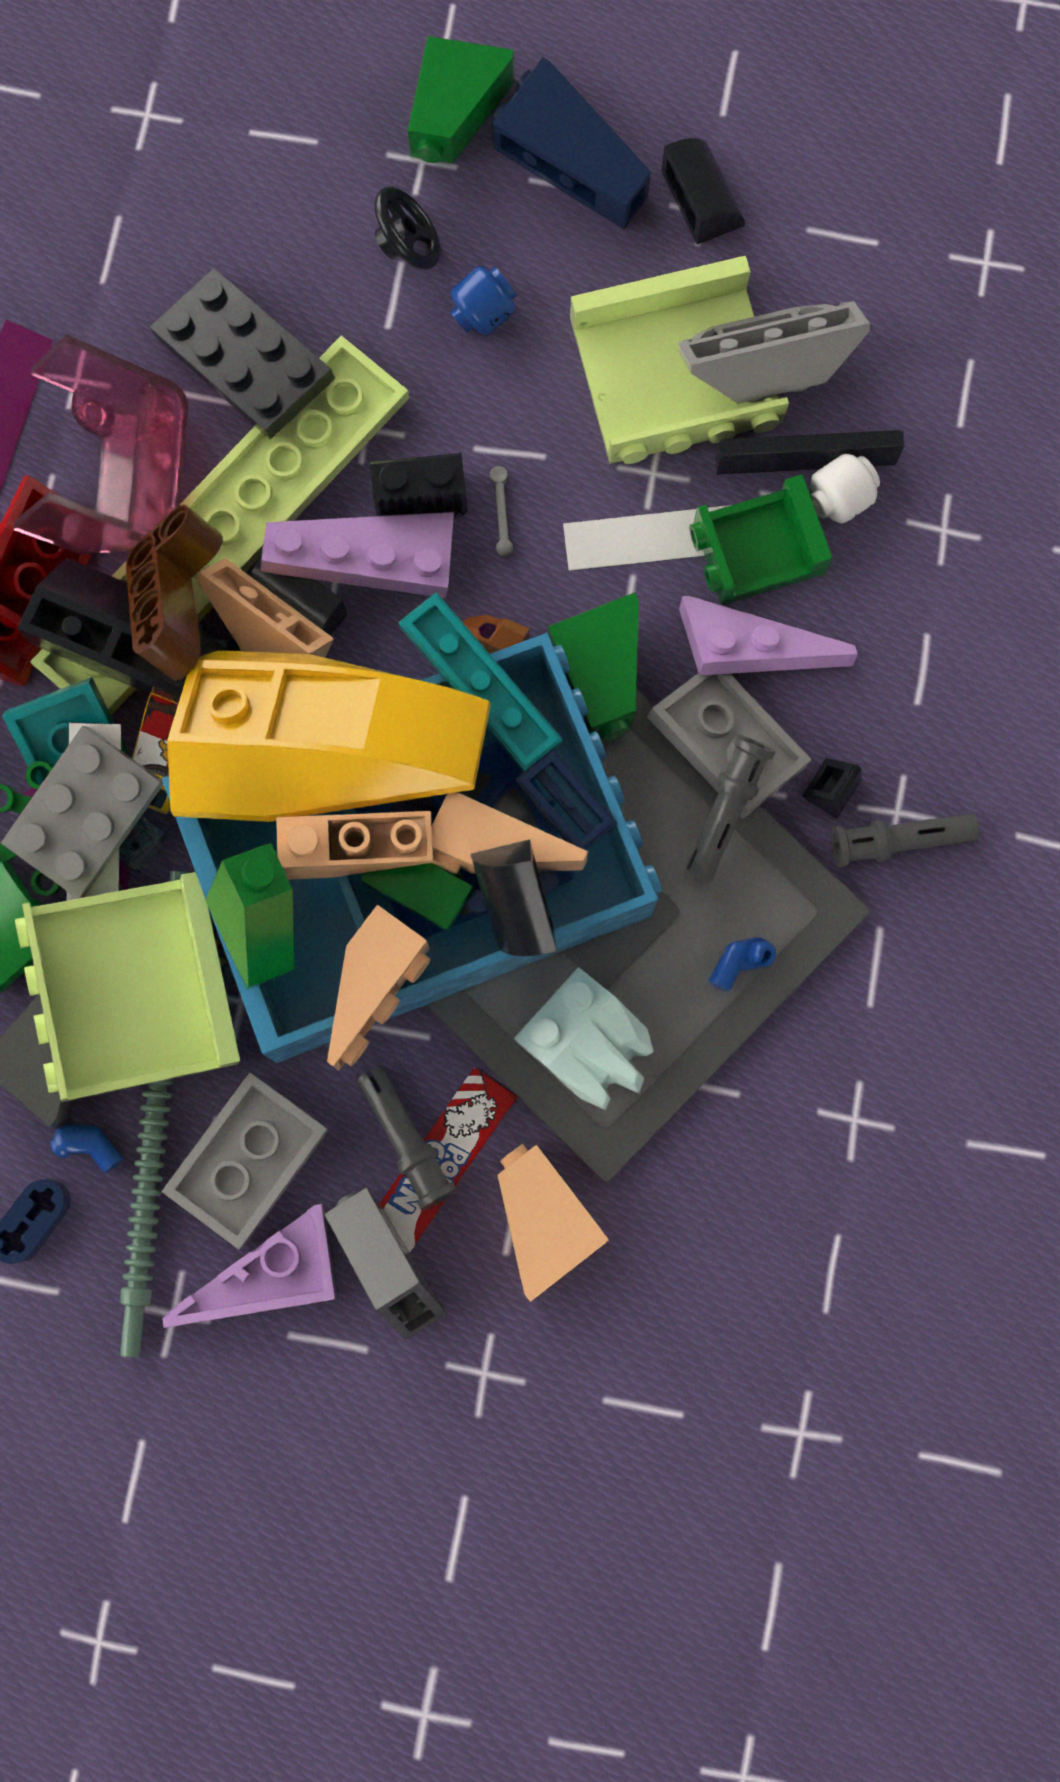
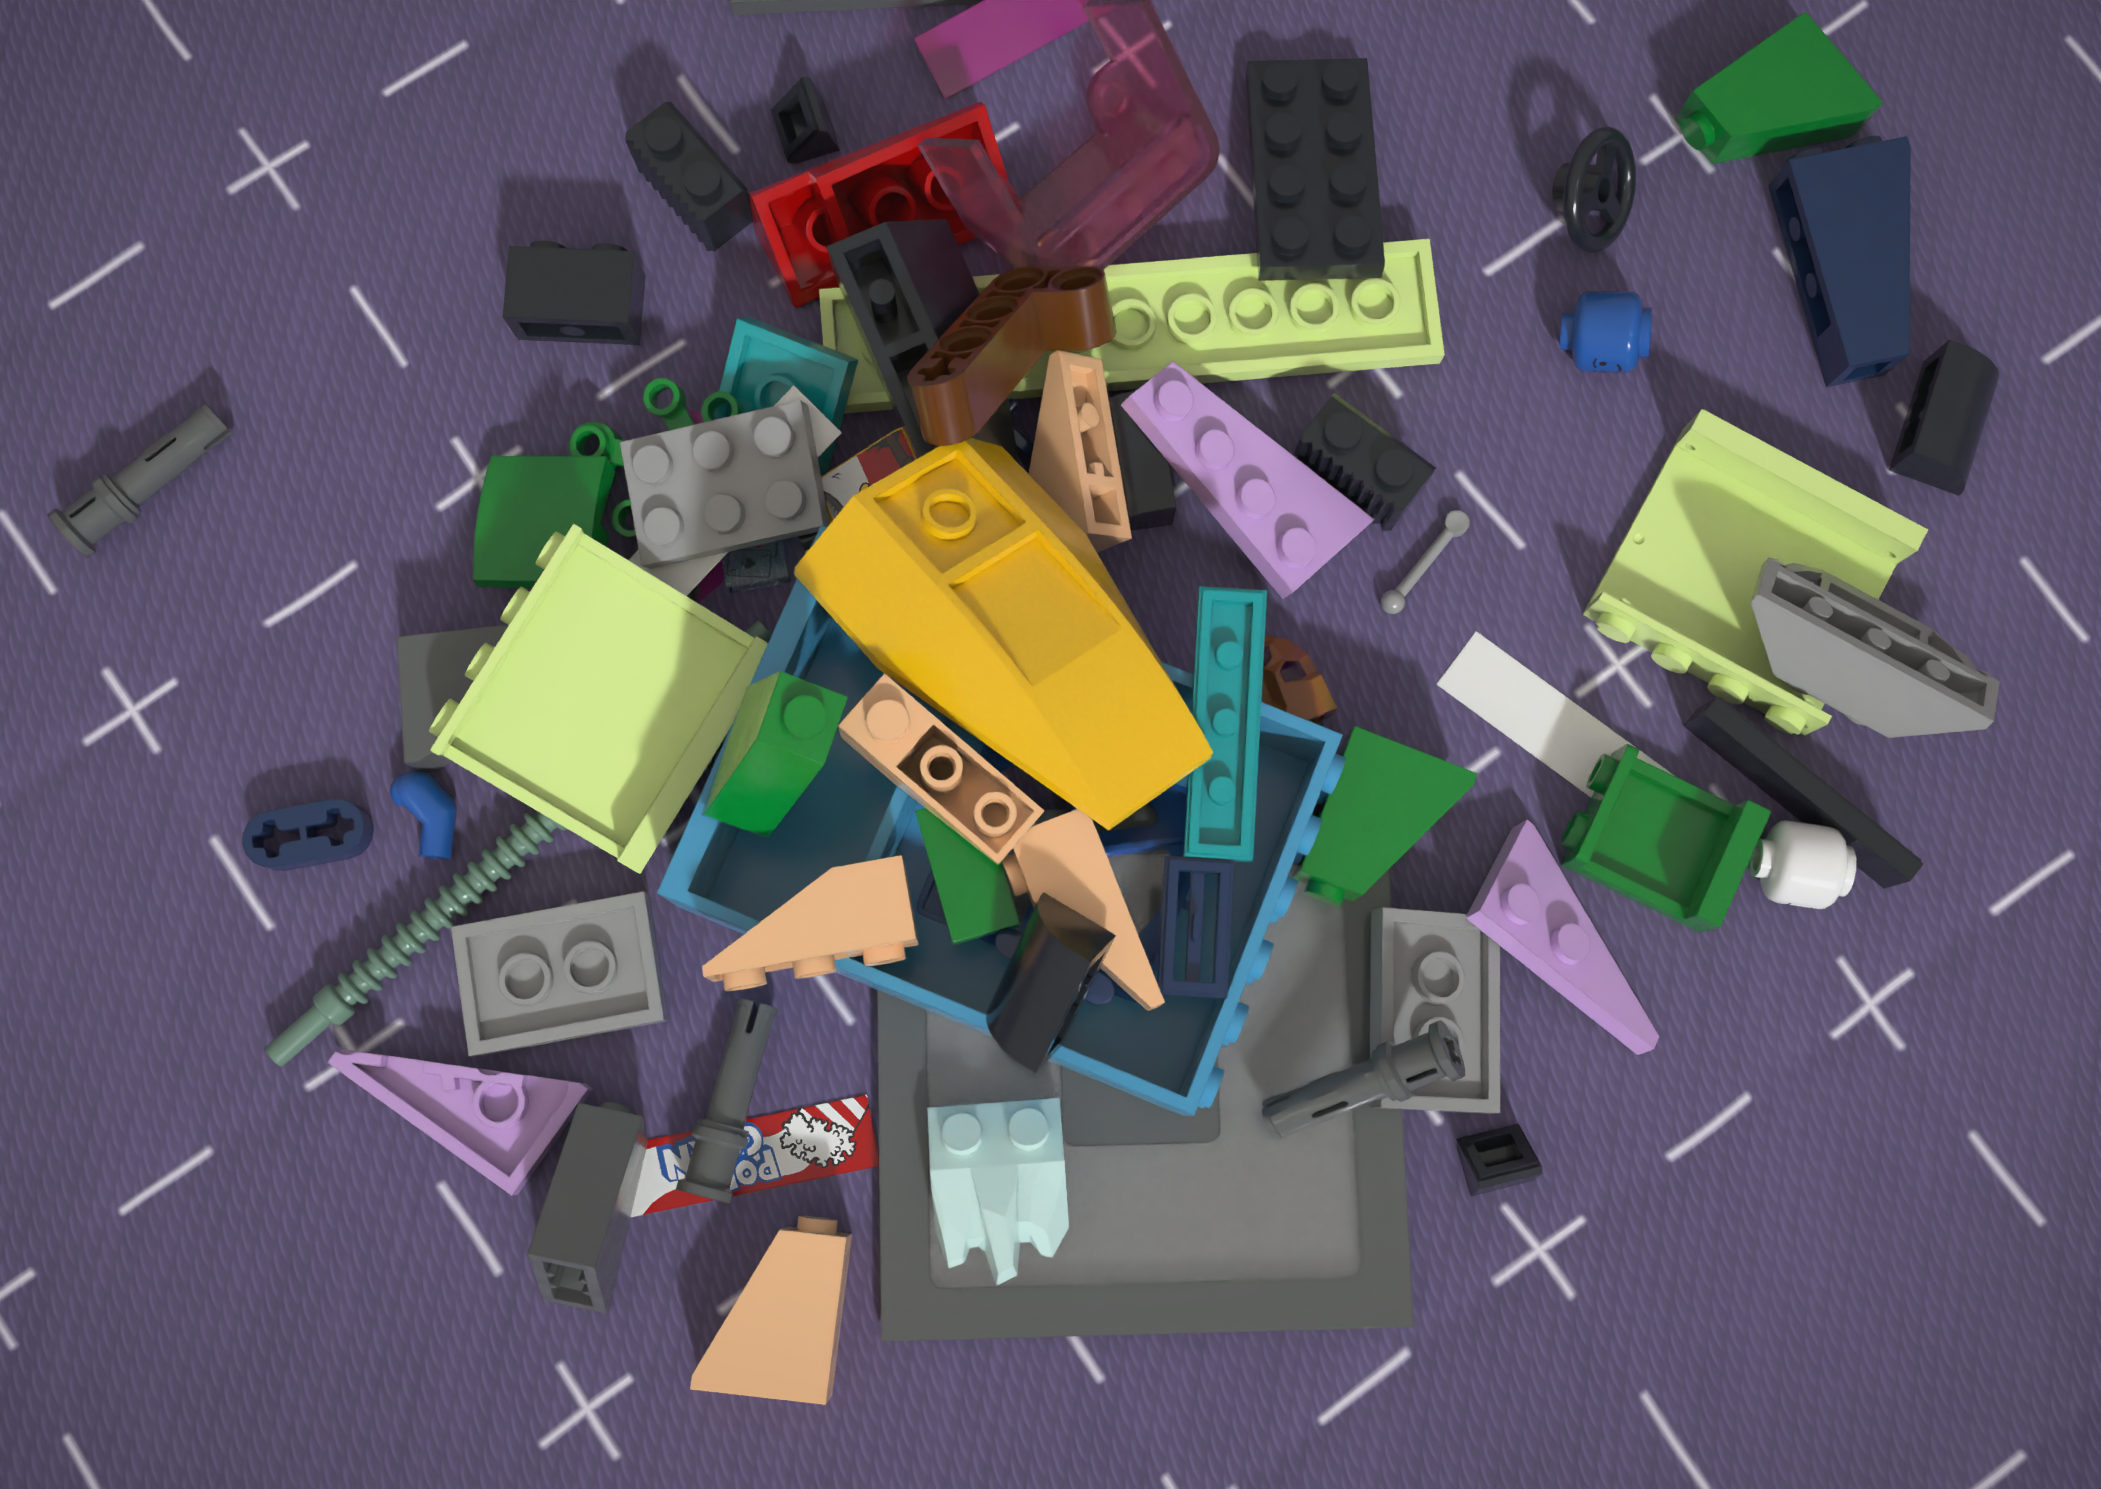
camera: 40 degrees right, 0 degrees up
blue arm [708,937,776,993] -> none
dark grey pin [831,813,979,868] -> none

